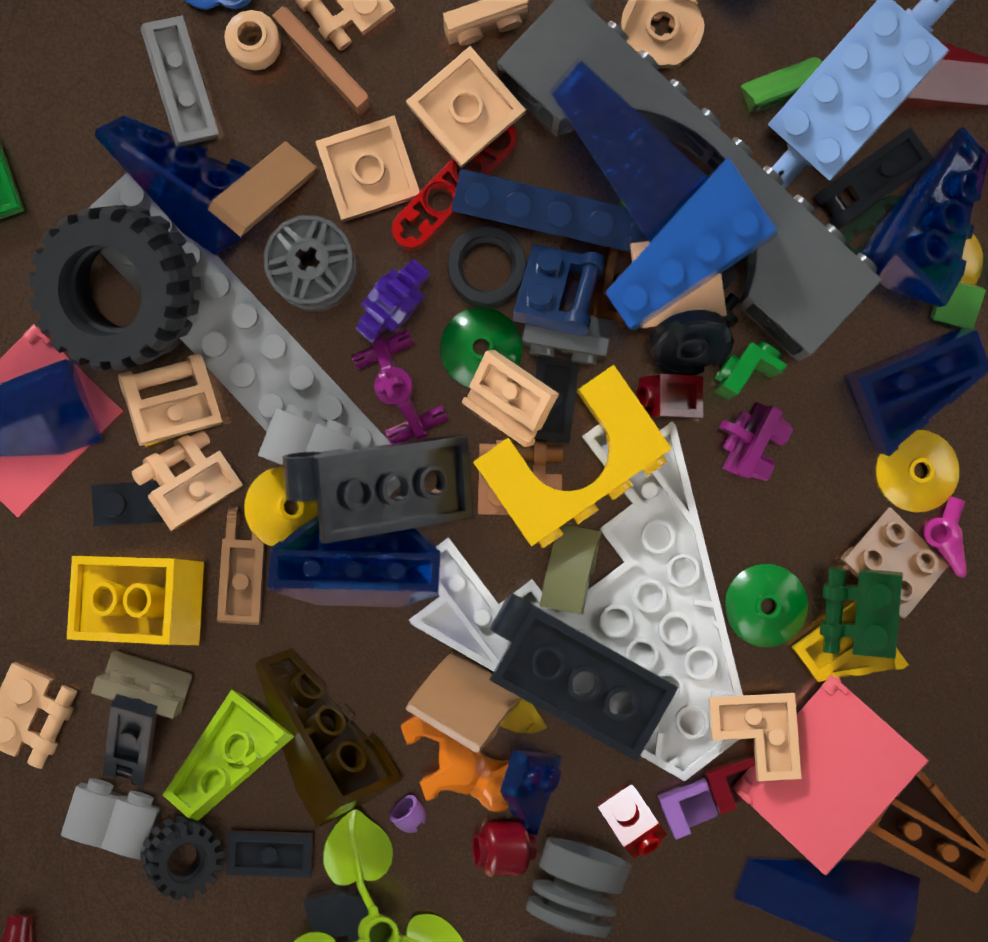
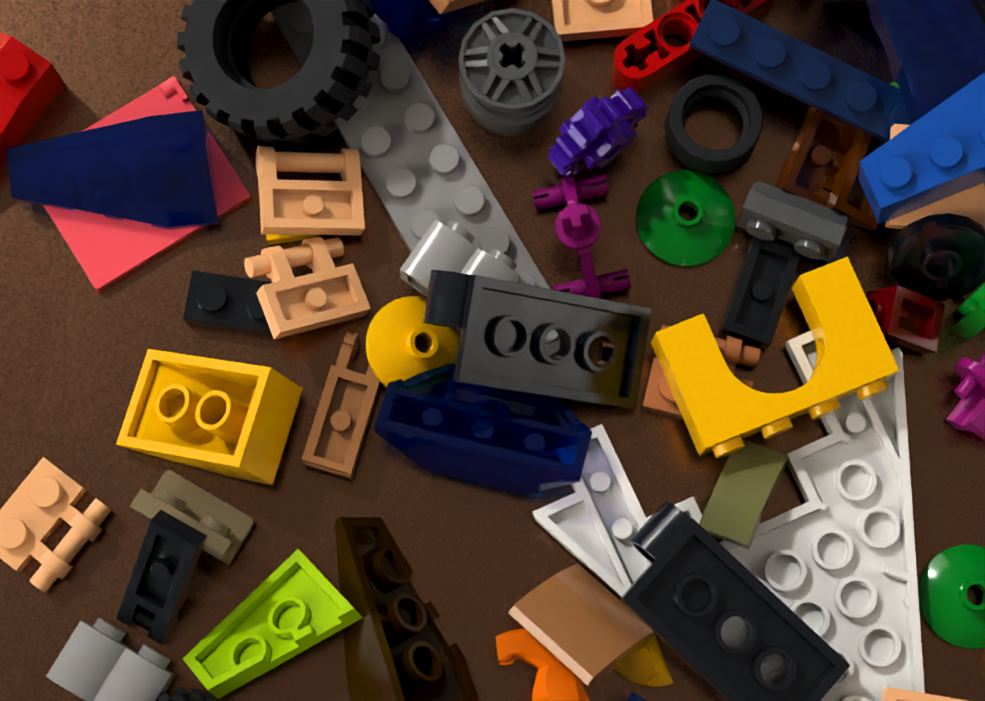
camera: 15 degrees right, 10 degrees down
light nougat plate [461,350,559,447] -> none
dark blue plate [513,243,606,335] -> none

